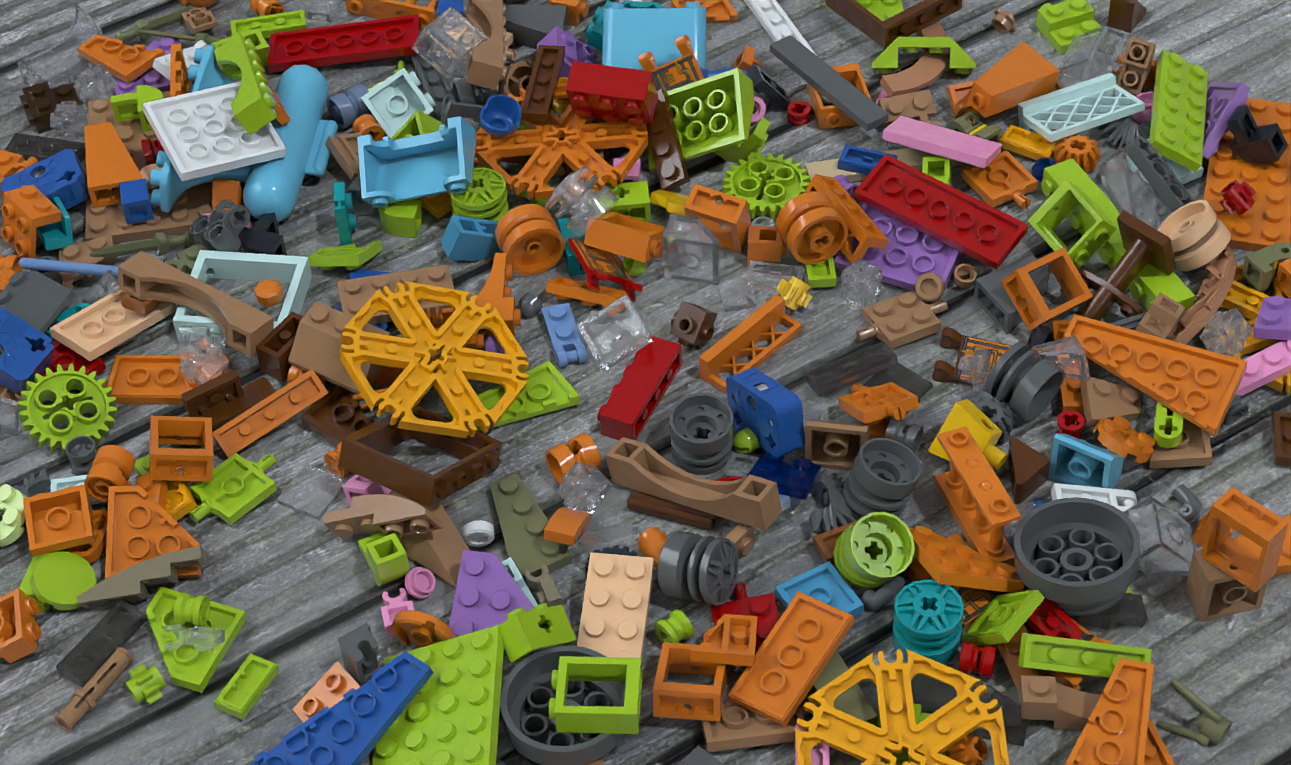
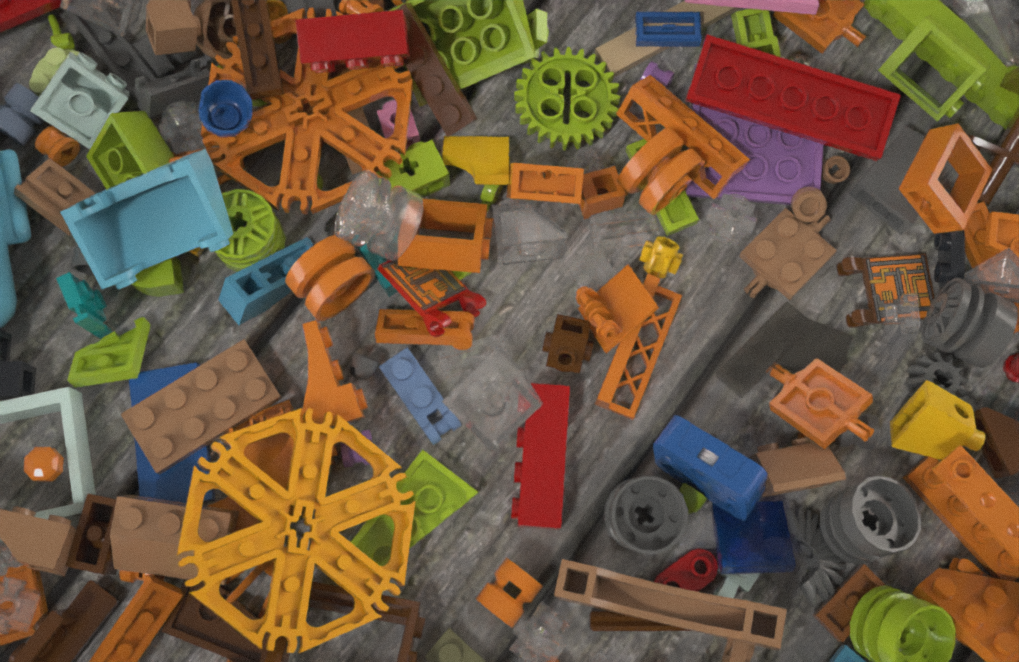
camera: 25 degrees left, 30 degrees up
none -> orange hinge [576,264,659,354]

